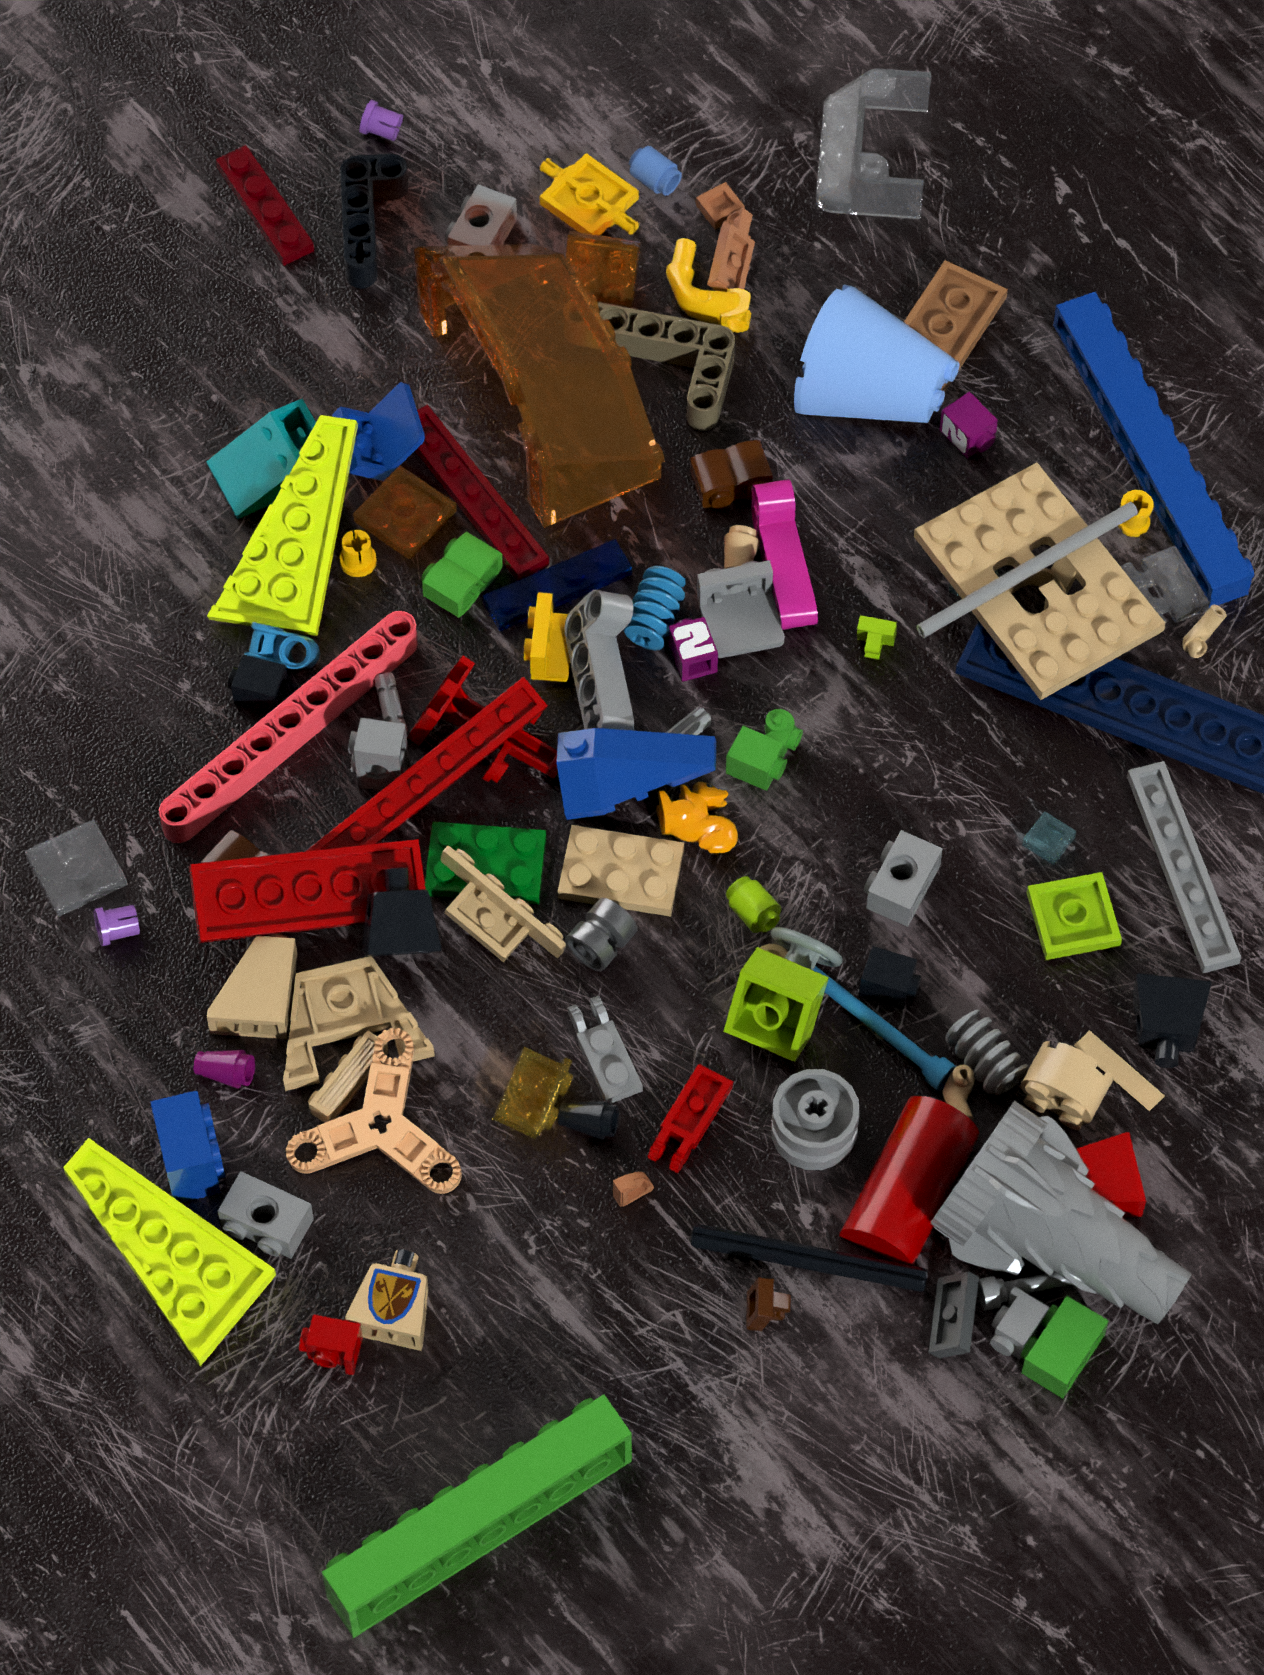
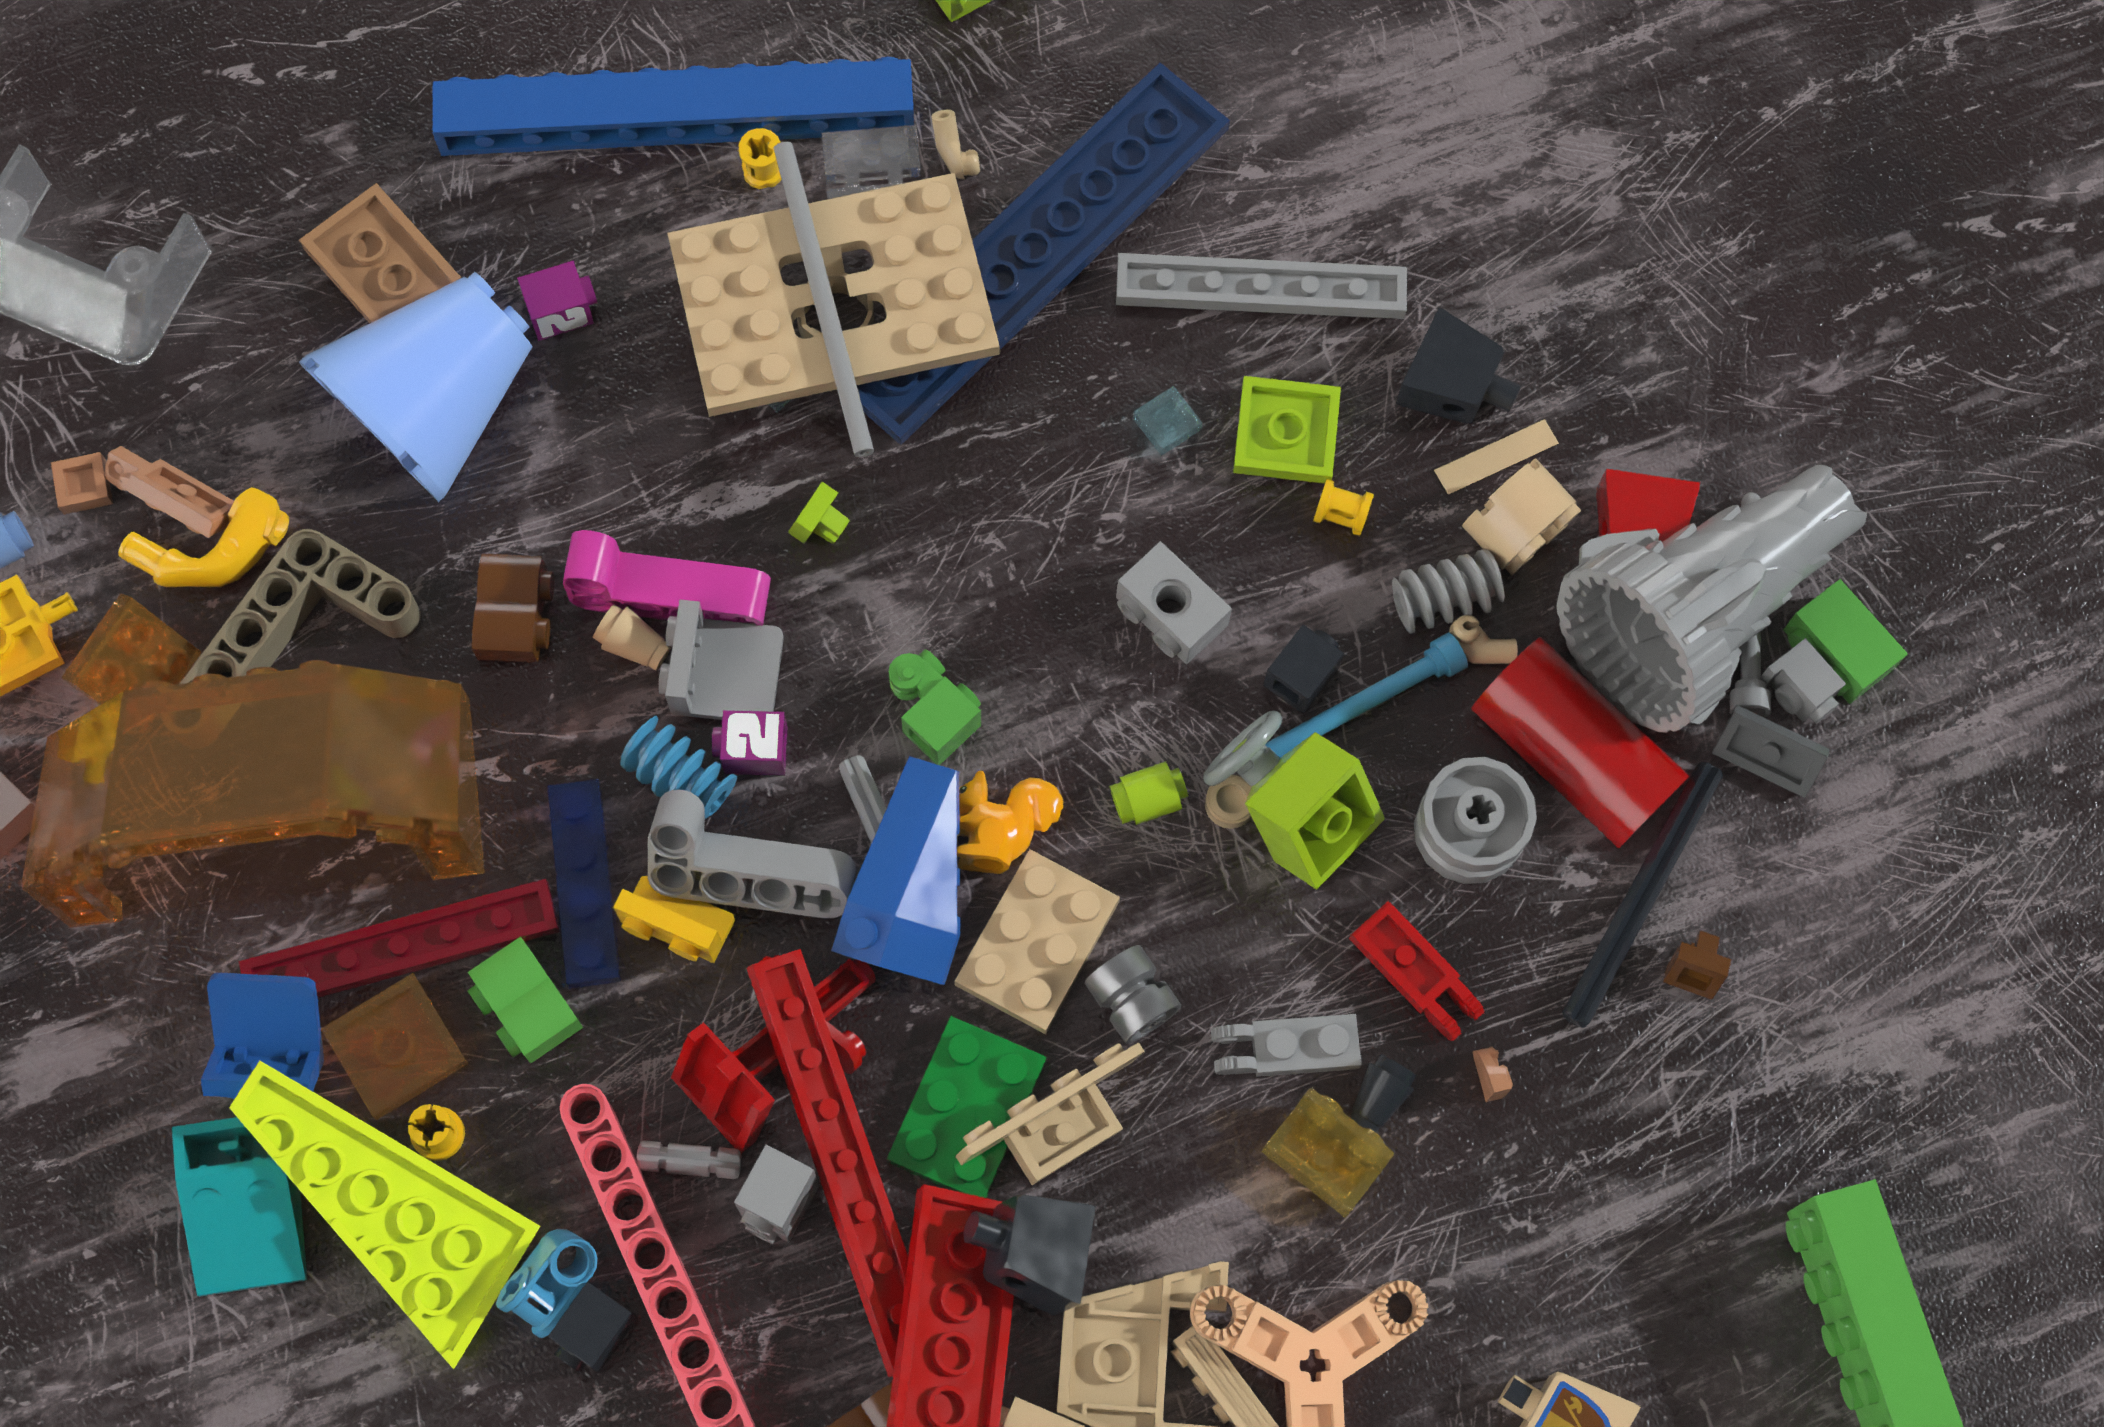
camera: 75 degrees left, 10 degrees up
none -> yellow bush [1313,479,1374,536]

